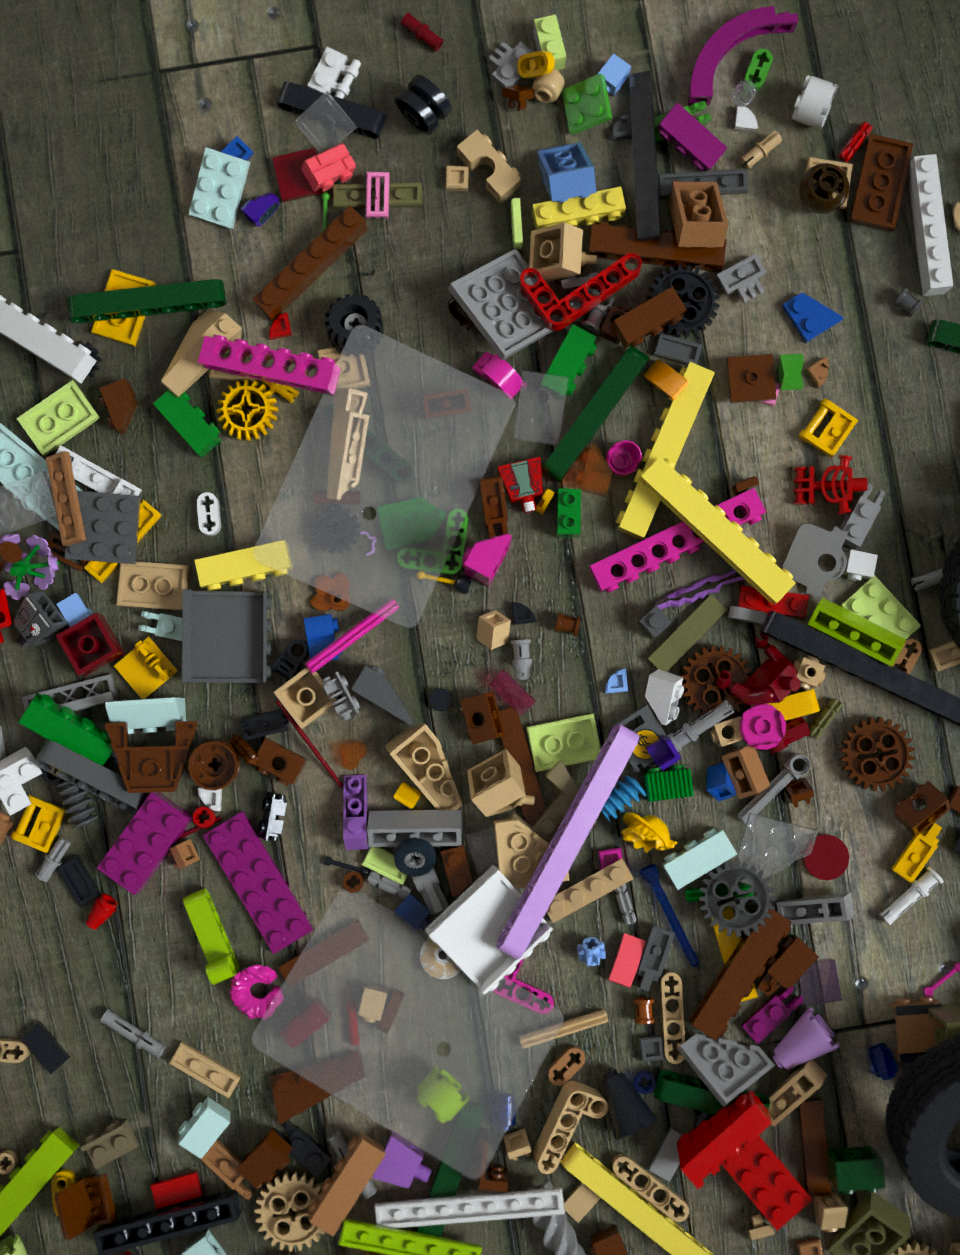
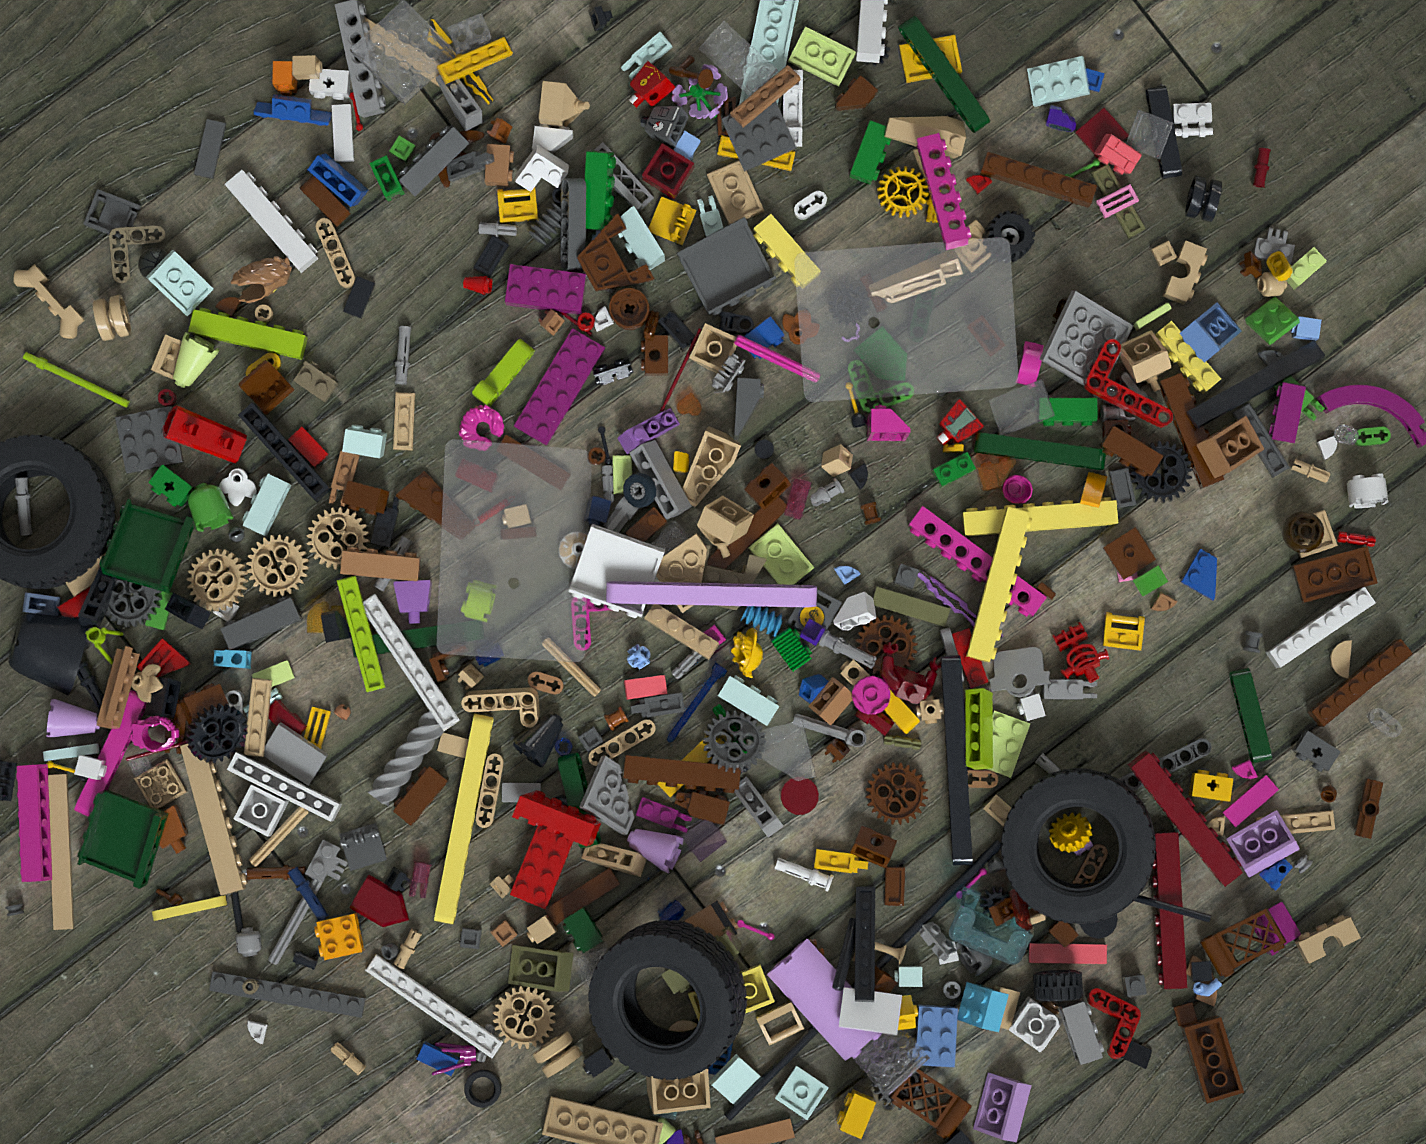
camera: 65 degrees right, 0 degrees up
reddish brown hinge [479,475,508,539] -> none
light grey hinge [716,253,767,303] -> none

